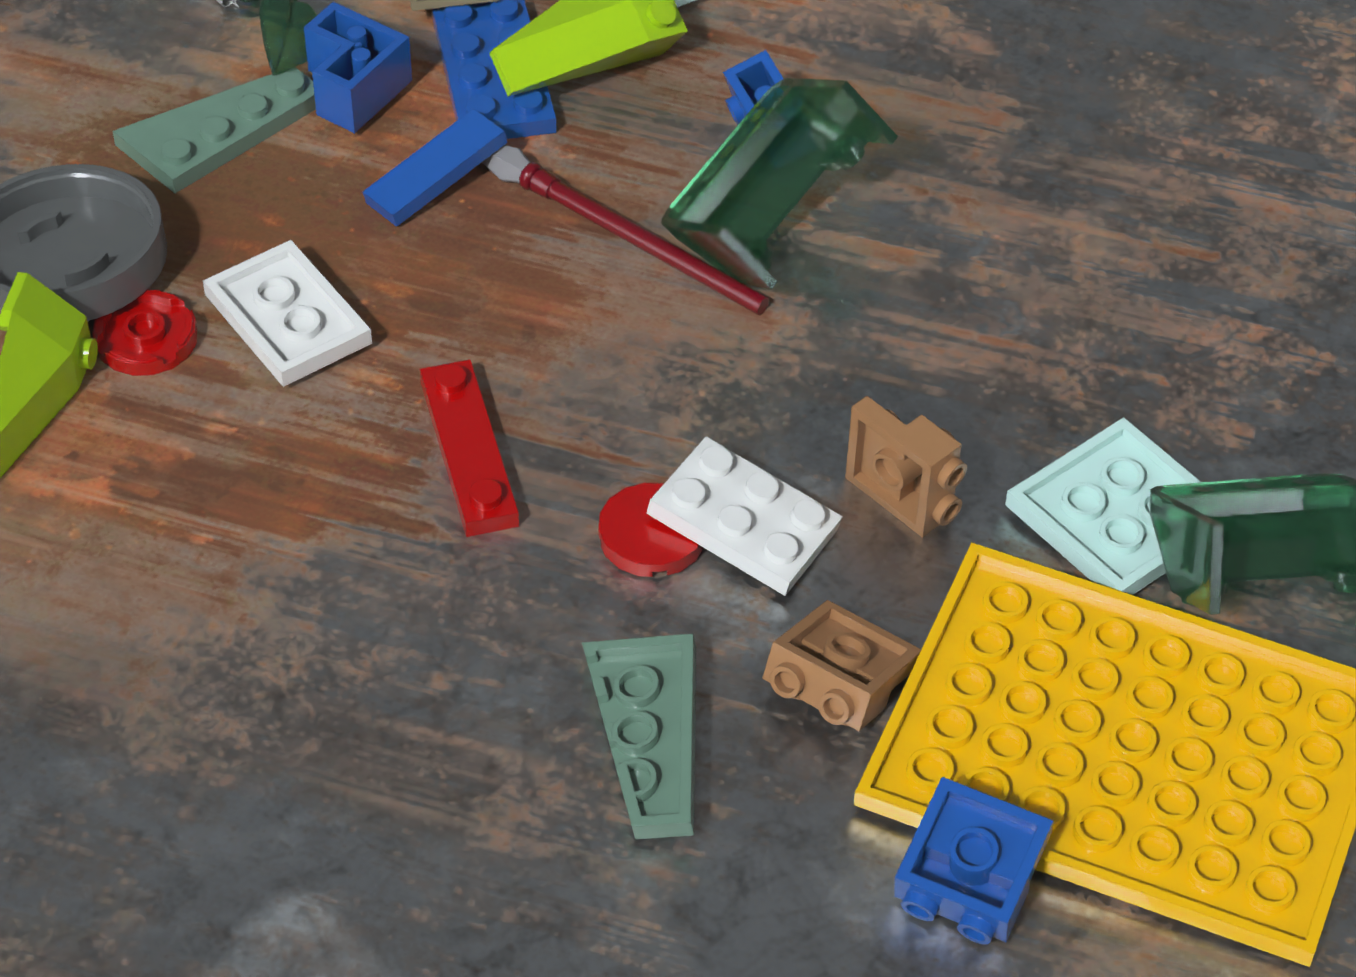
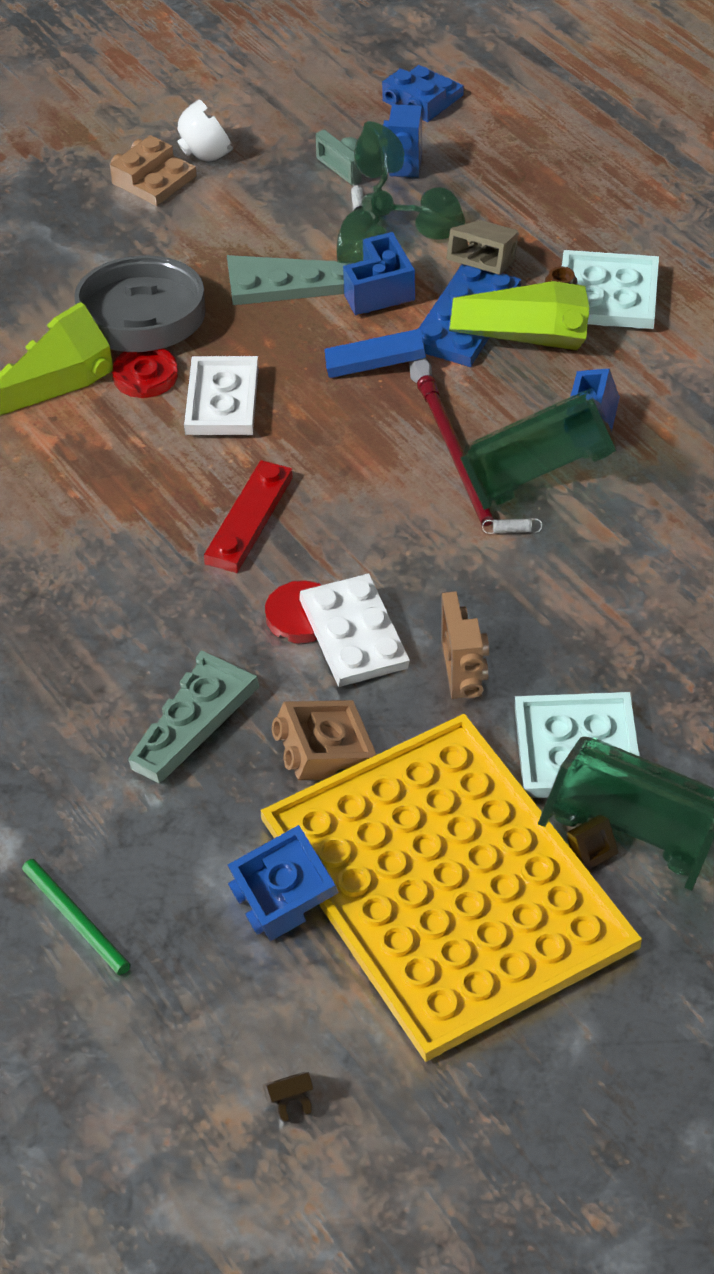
camera: 40 degrees right, 0 degrees up
none -> white piece [482,519,542,534]
none -> dark brown tile [566,814,619,870]

